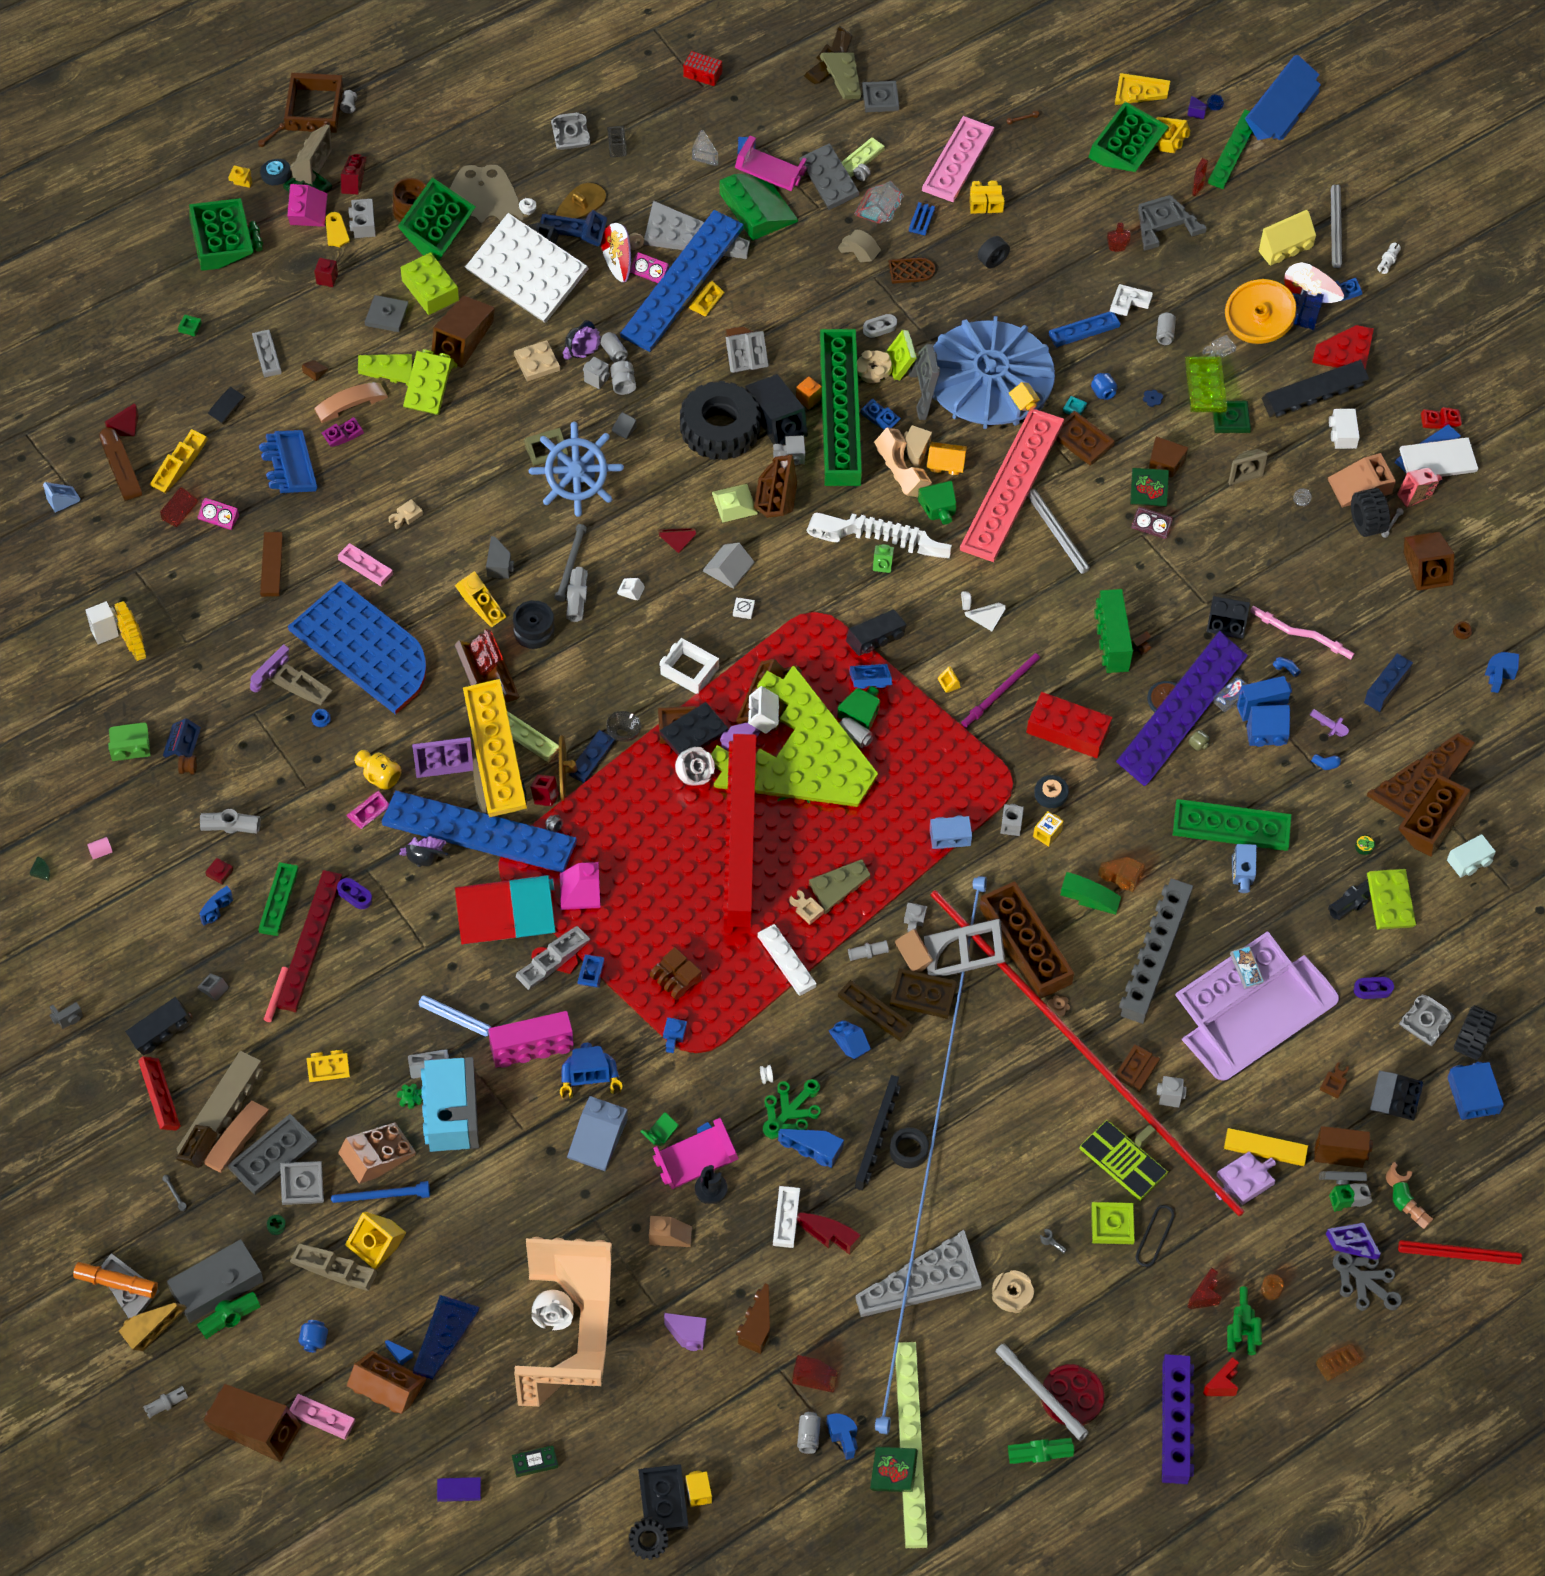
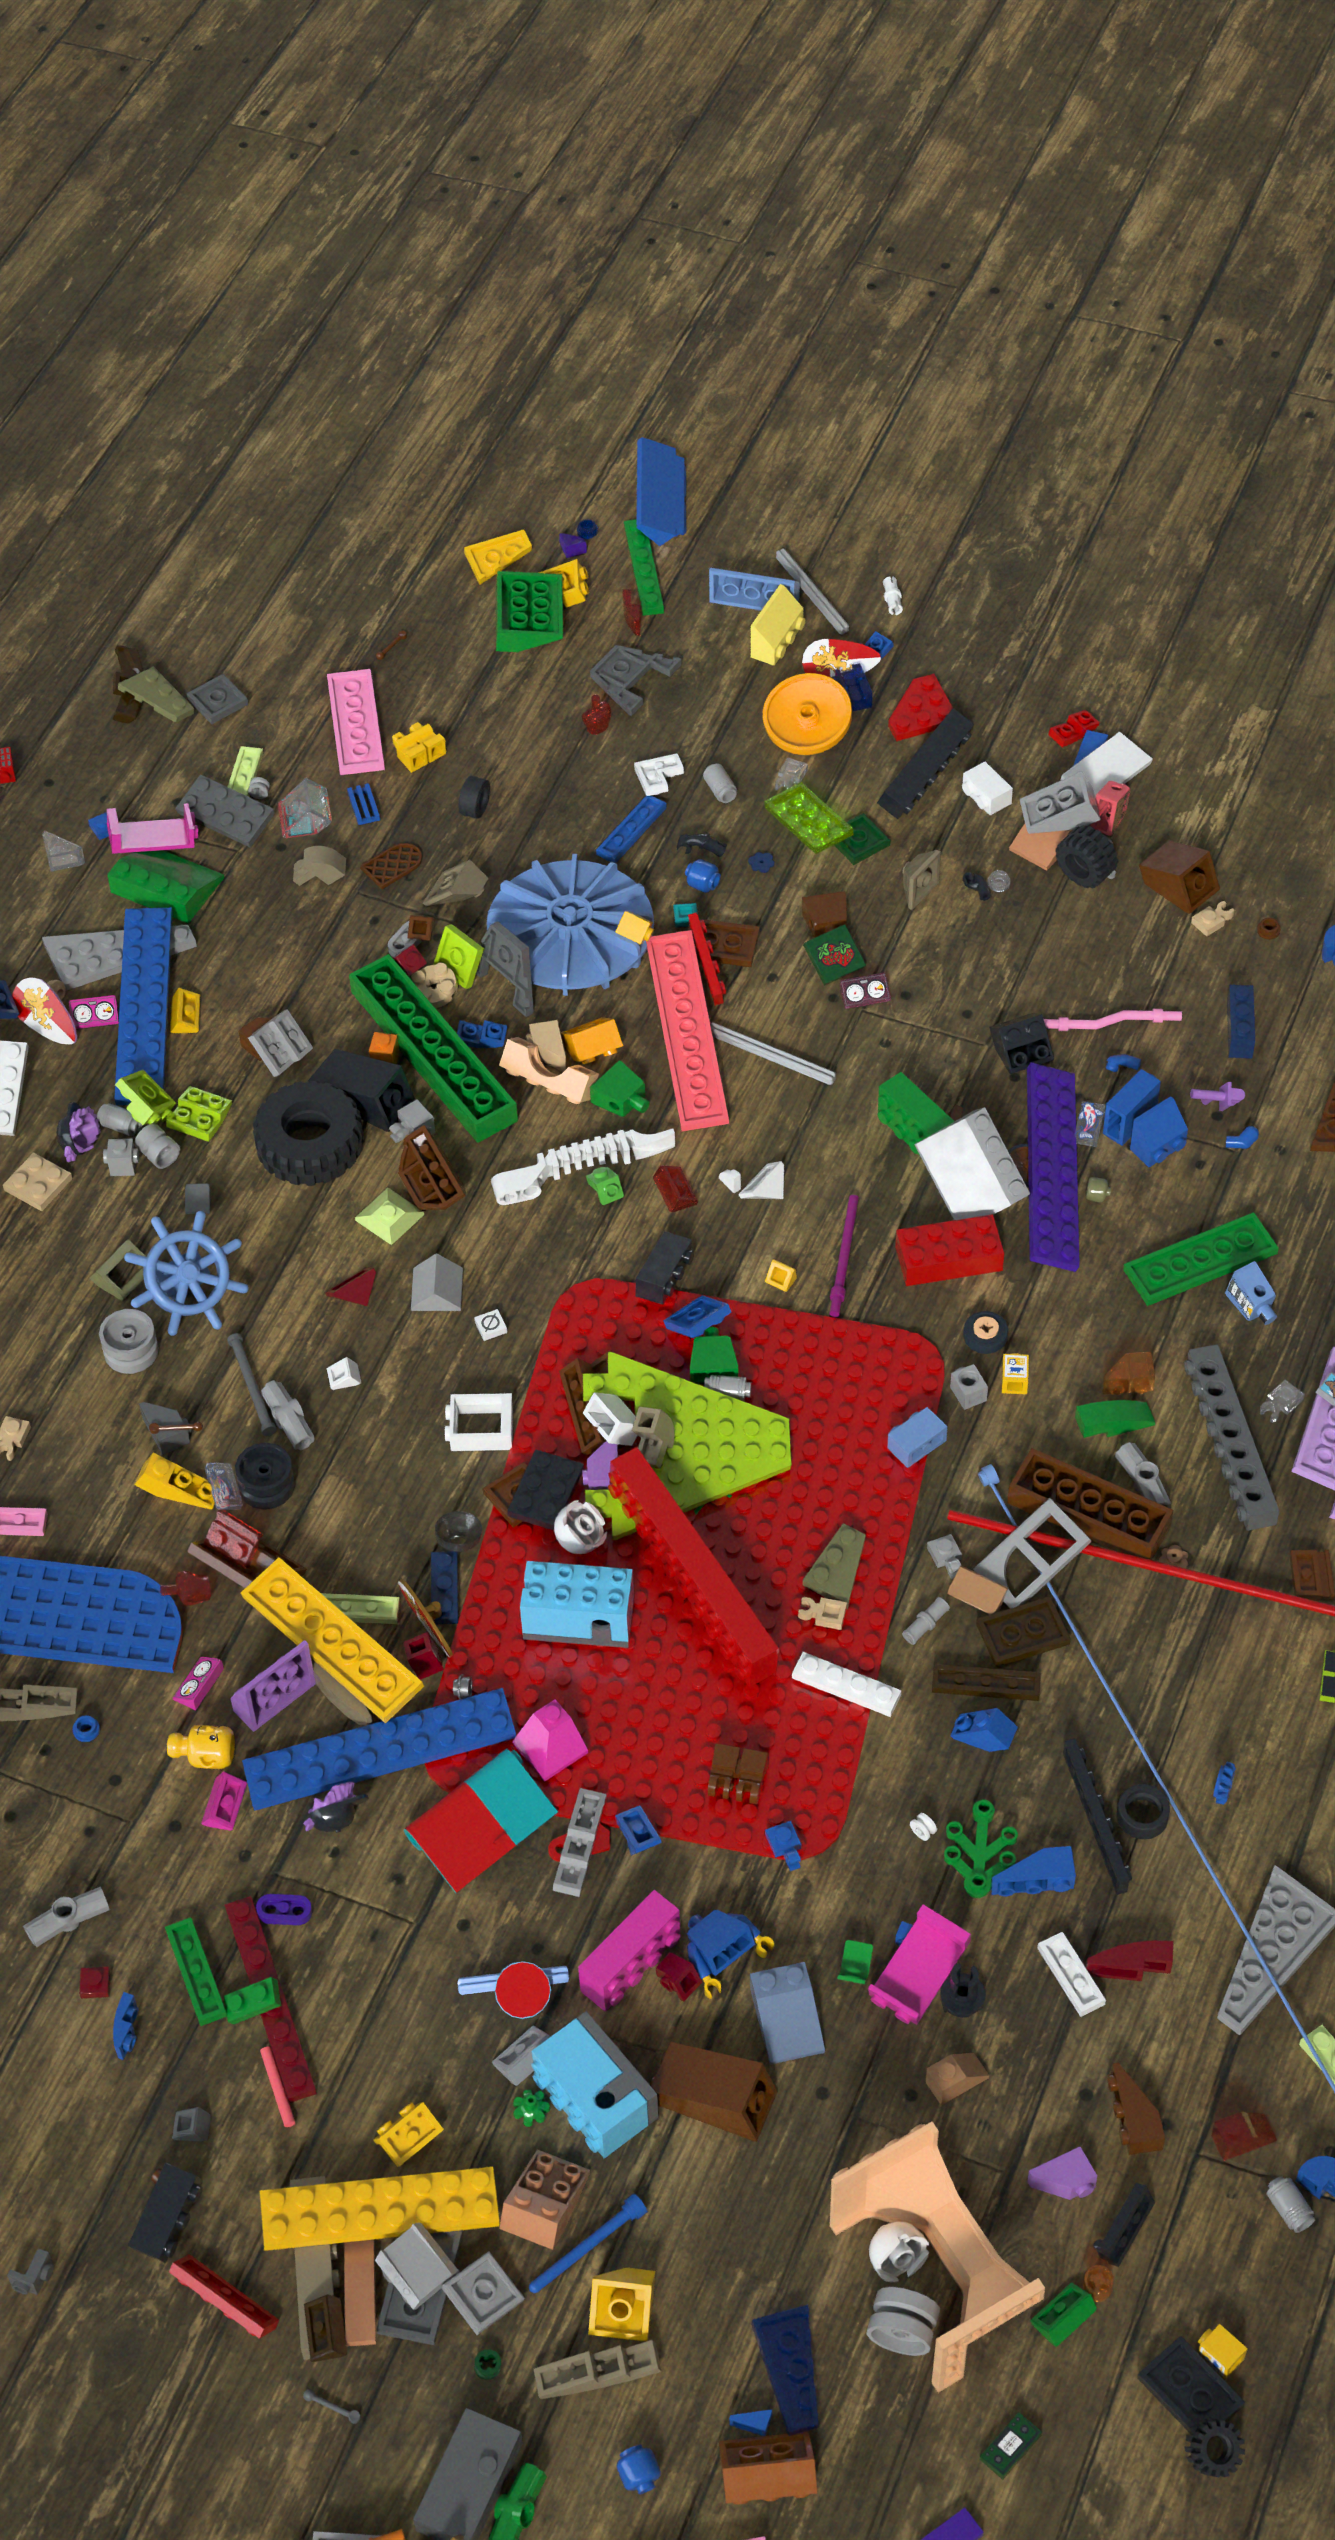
camera: 30 degrees left, 5 degrees down
none -> light grey wheel [99,1309,159,1374]
none -> lime plate [115,1070,176,1125]
none -> reddish brown hinge [149,1421,203,1434]
none -> clear red piece [160,1571,211,1606]
none -> lime slope [166,1086,232,1142]
none -> dark pink slope [173,1657,224,1710]
none -> clear tile [204,1463,243,1510]
none -> green plate [224,1977,281,2025]
none -> yellow plate [260,2167,499,2251]
none -> light grey slope [375,2223,459,2310]
none -> dark red brick [392,944,427,977]
none -> reddish brown slope [407,915,435,941]
none -> dark tan slope [423,860,488,906]
none -> red tile [495,1961,551,2019]
none -> medium azure piece [520,1561,634,1648]
none -> dark tan brick [632,1407,675,1469]
none -> reddish brown slope [650,2042,778,2142]
none -> clear red slope [653,1165,698,1212]
none -> dark red brick [656,1953,702,2002]
none -> black piece [677,832,727,857]
none -> red plate [688,912,726,1006]
none -> medium blue slope [709,568,800,610]
none -> light grey wheel [867,2287,940,2356]
none -> slope [914,1107,1030,1220]
none -> black arm [962,872,991,901]
none -> light grey slope [1020,771,1101,834]
none -> green slope [1030,2282,1097,2347]
none -> clear orange wheel [1083,2265,1114,2302]
none -> black hinge [1094,2183,1155,2267]
none -> light grey piece [1115,1442,1171,1509]
none -> tan plate [1191,901,1234,936]
none -> blue gear [1213,1761,1236,1805]
none -> clear plate [1260,1380,1305,1423]

